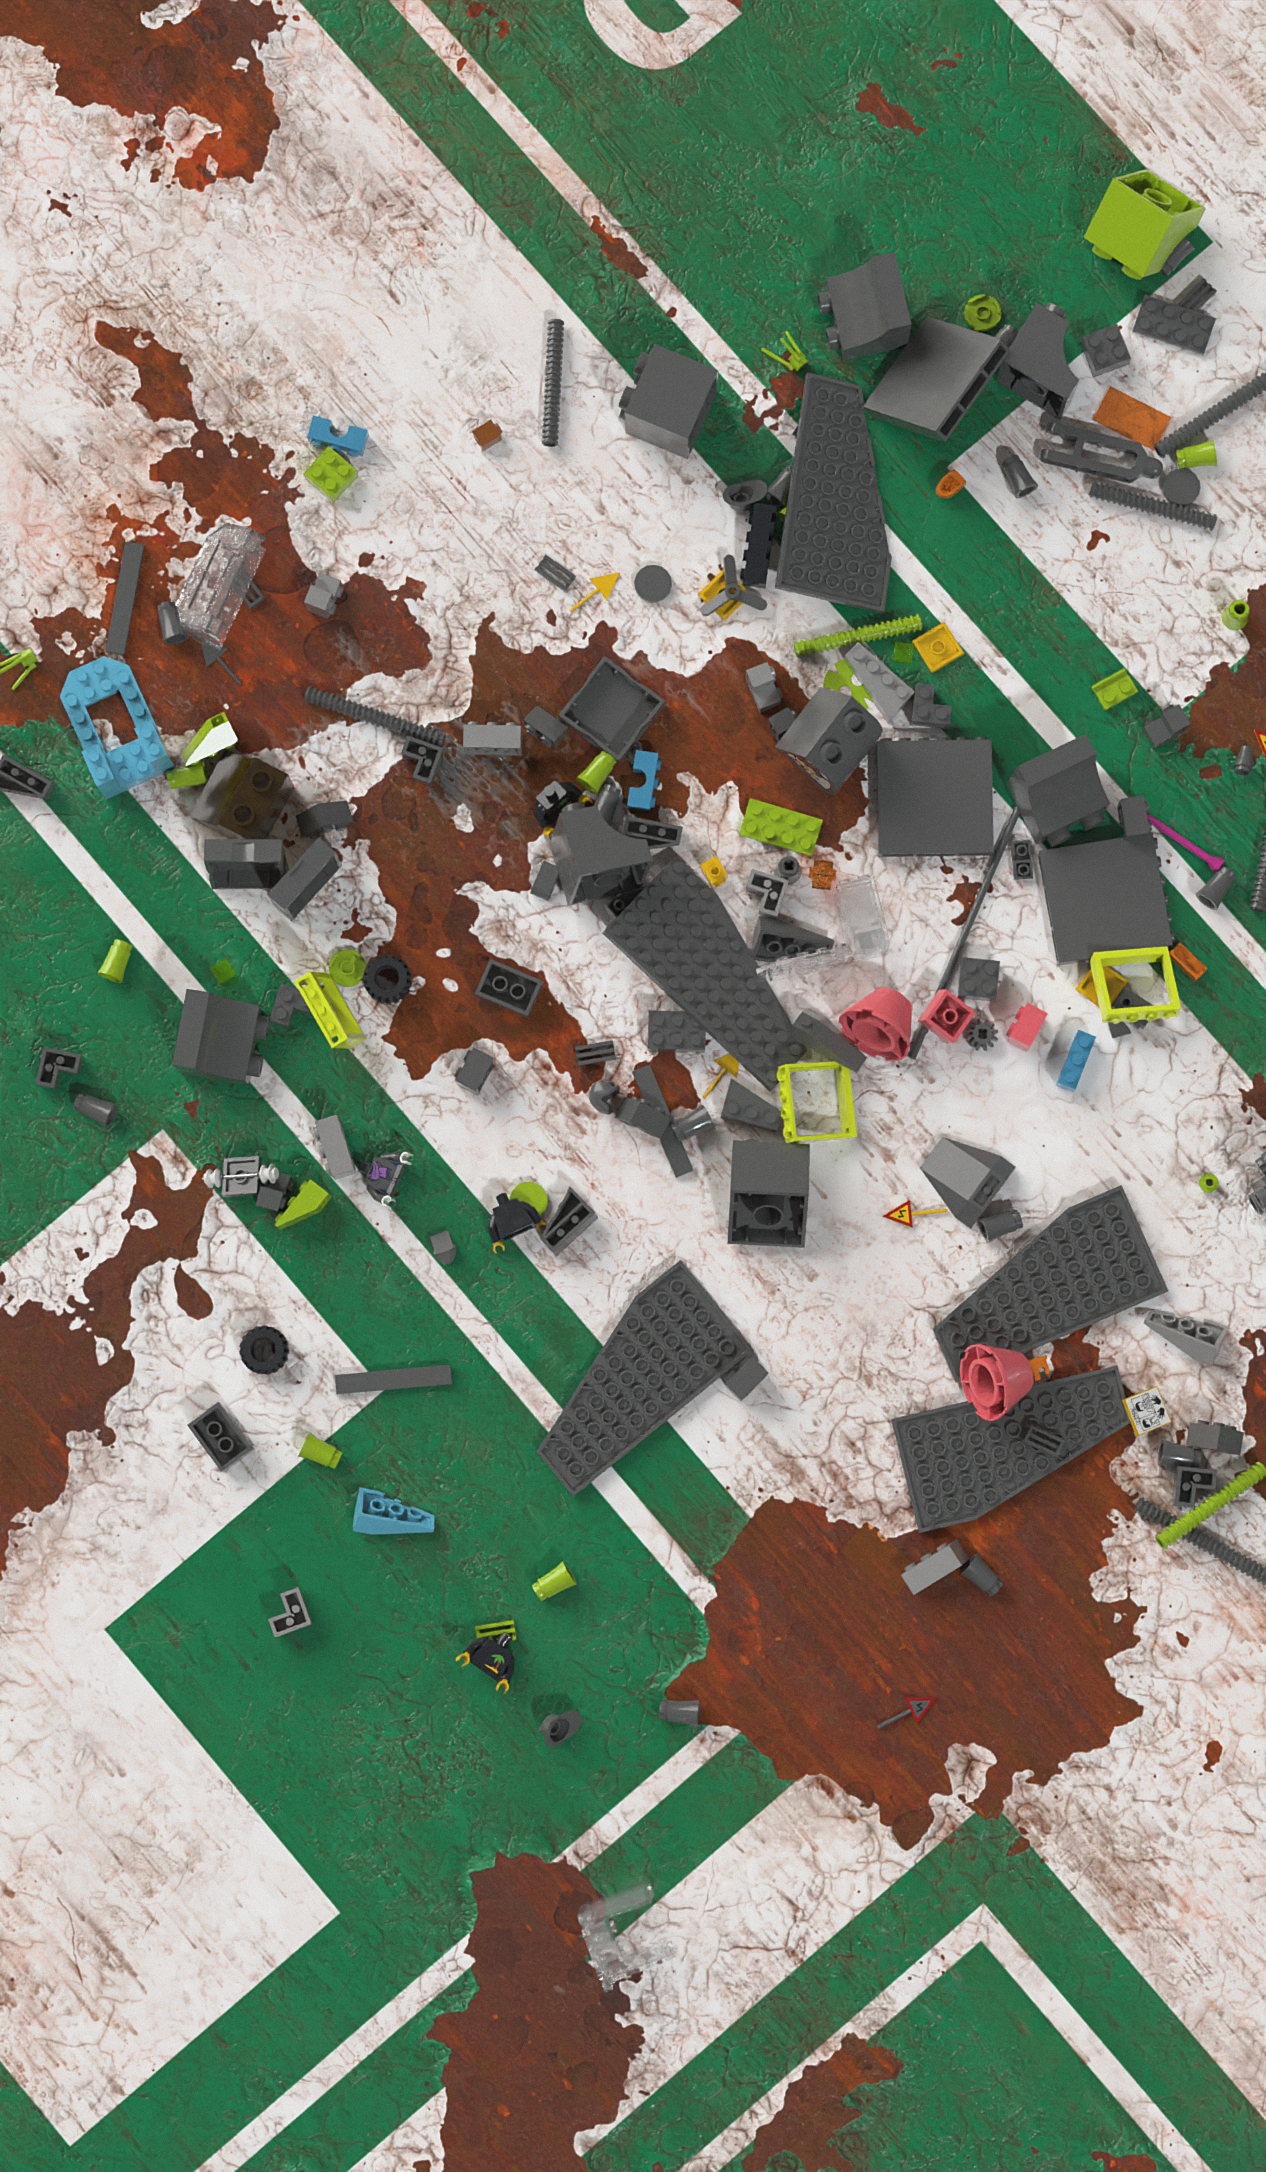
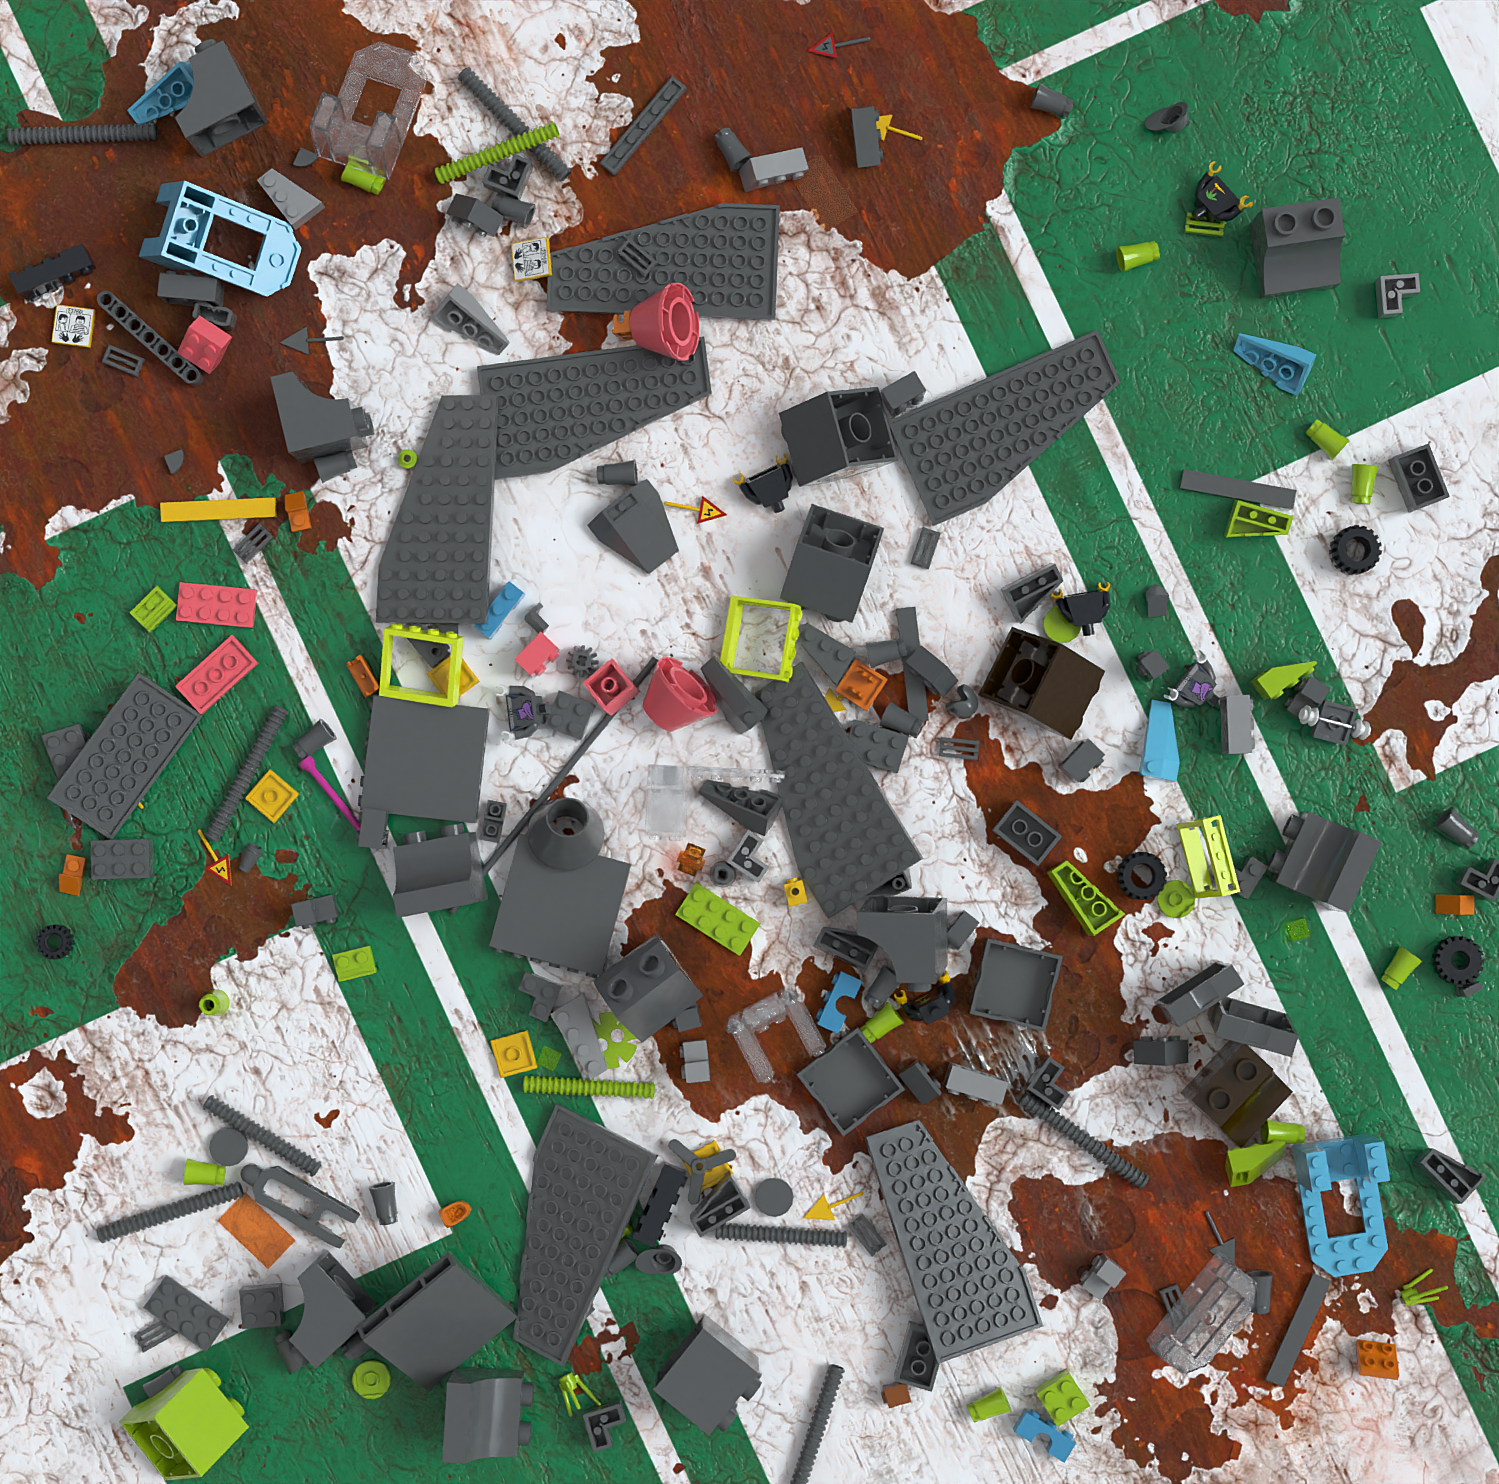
camera: 165 degrees left, 5 degrees up
none -> yellow tile [245,769,300,823]
none -> dark grey plant [273,1329,303,1375]
none -> dark grey wing [376,395,499,625]
none -> dark grey torso [495,684,551,744]
none -> dark grey tile [524,603,549,634]
none -> dark grey cone [527,797,605,870]
none -> dark grey brick [583,1399,627,1452]
none -> dark grey tile [600,76,687,177]
none -> dark grey wedge [690,1170,750,1238]
none -> dark grey piece [715,1223,847,1248]
none -> clear bracket [725,983,827,1084]
none -> black torso [733,453,793,513]
none -> dark grey brick [779,387,898,487]
none -> orange plate [835,659,888,712]
none -> dark grey wedge [849,104,883,168]
none -> dark grey wing [865,1120,1043,1364]
none -> yellow piece [876,115,923,141]
none -> dark grey plant [880,702,924,738]
none -> dark grey brick [893,1321,940,1392]
none -> dark grey tile [910,527,941,570]
none -> lime plant [967,1386,1012,1423]
none -> dark grey tile [968,937,1063,1032]
none -> dark brown brick [978,627,1105,740]
none -> lime wedge [1047,861,1125,936]
none -> dark grey brick [1135,649,1170,681]
none -> medium azure wedge [1138,700,1180,782]
none -> lime wedge [1224,499,1294,537]
none -> dark grey brick [1249,197,1345,299]
none -> lime plant [1351,464,1379,505]
none -> orange plate [1355,1339,1399,1380]
none -> black tyre [1431,936,1484,985]
none -> orange slope [1435,894,1474,915]
none -> dark grey tile [1455,979,1484,997]

